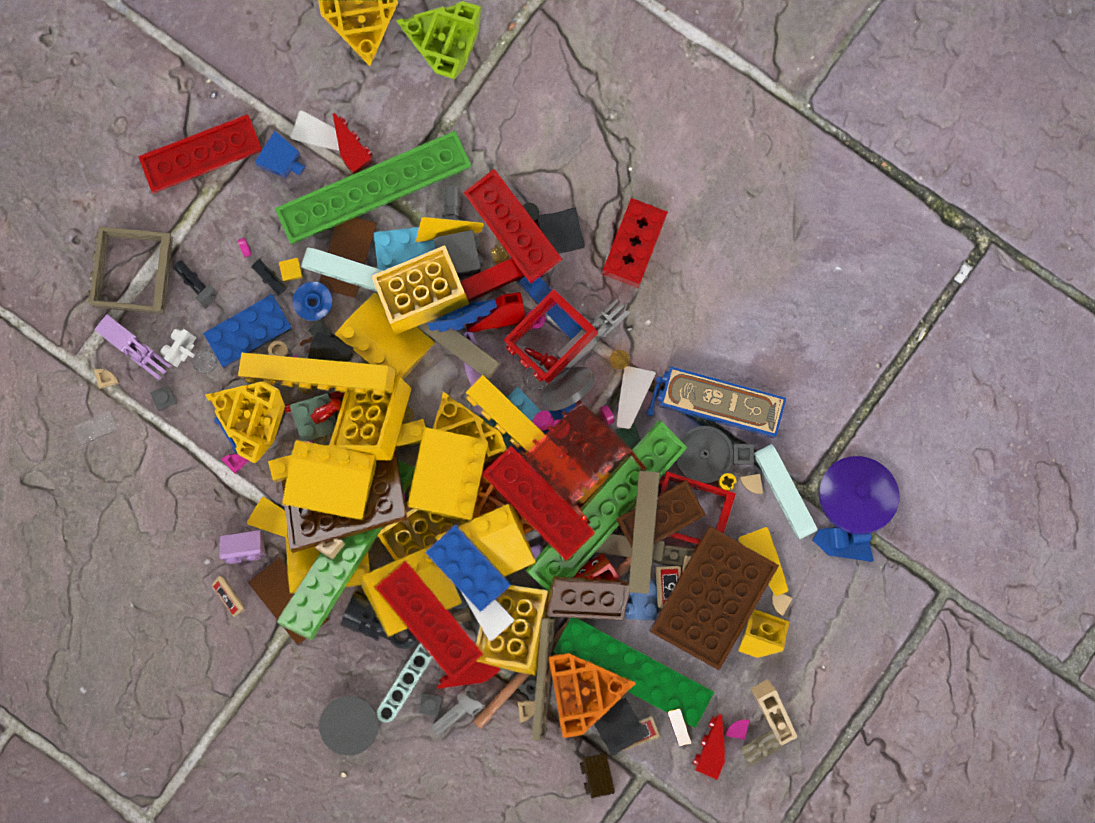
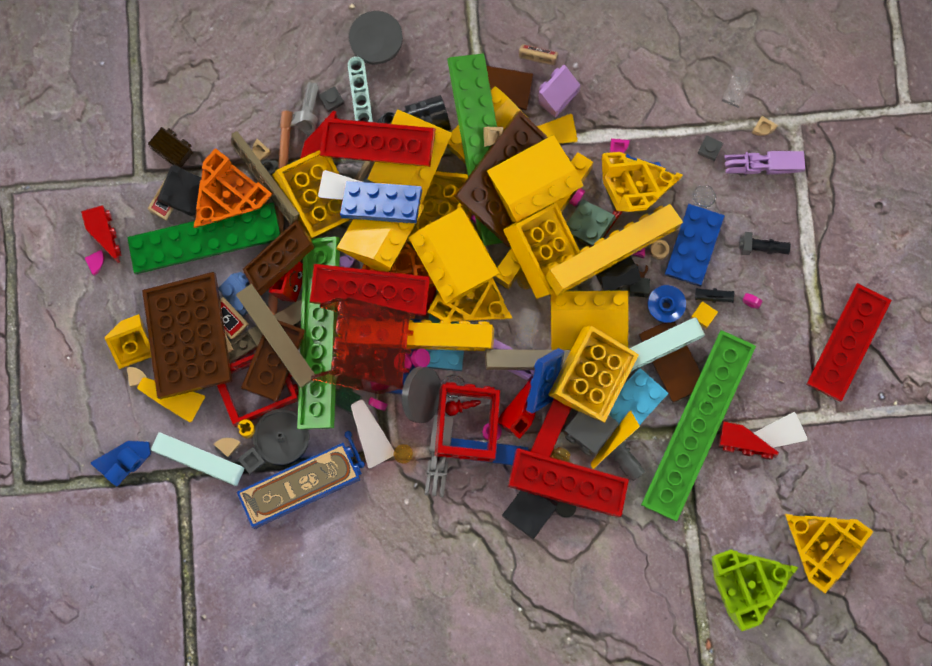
camera: 145 degrees right, 5 degrees down
dark tan window [87,227,174,315] -> none
white hips [160,329,196,367] -> none
blue torso [255,131,306,178] -> none
red arm [310,398,342,424] -> none
red brick [602,198,668,289] -> none
window [668,709,691,746] -> none
dark tan hips [740,730,782,766] -> none
tan slope [750,679,798,746] -> none
dark purple dish [819,456,900,535] -> none

